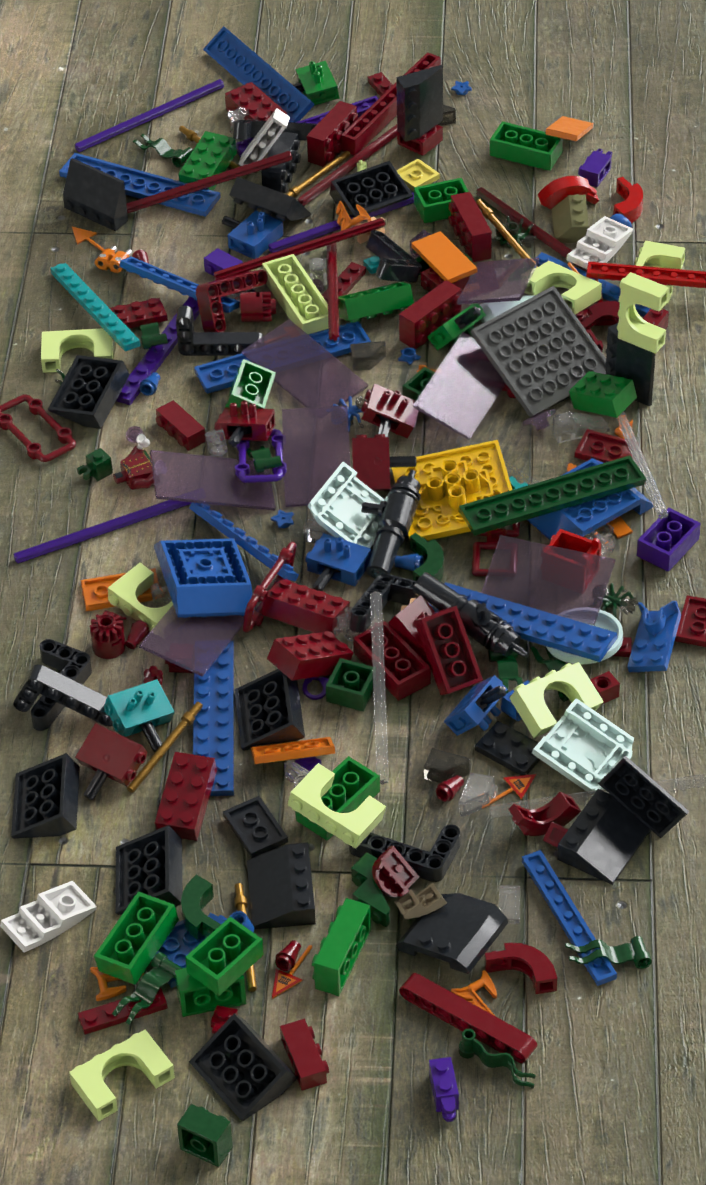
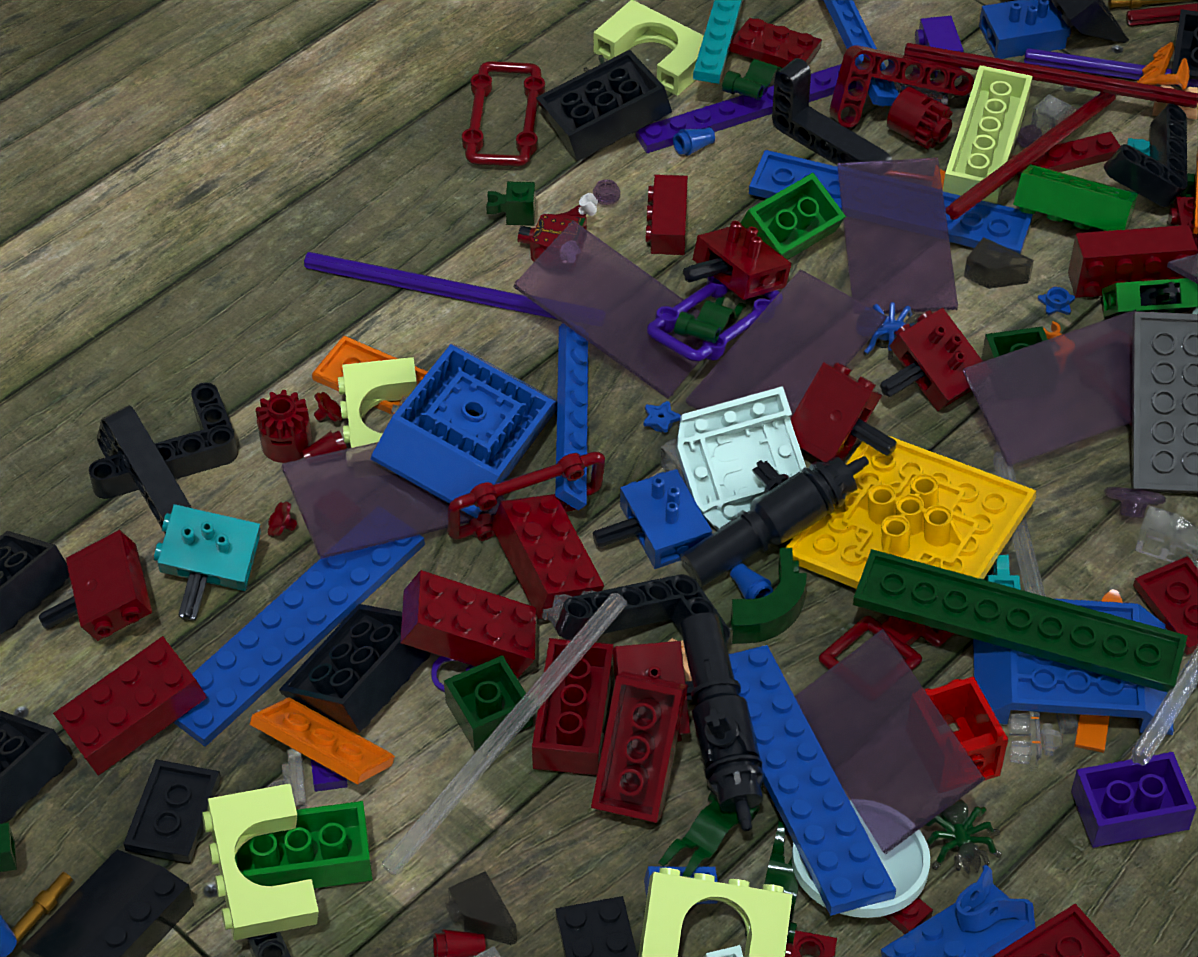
camera: 40 degrees right, 5 degrees up
pearl gold bar [127,702,203,793] -> none
clear hips [205,429,229,465] -> none
blue piece [444,675,508,736] -> none

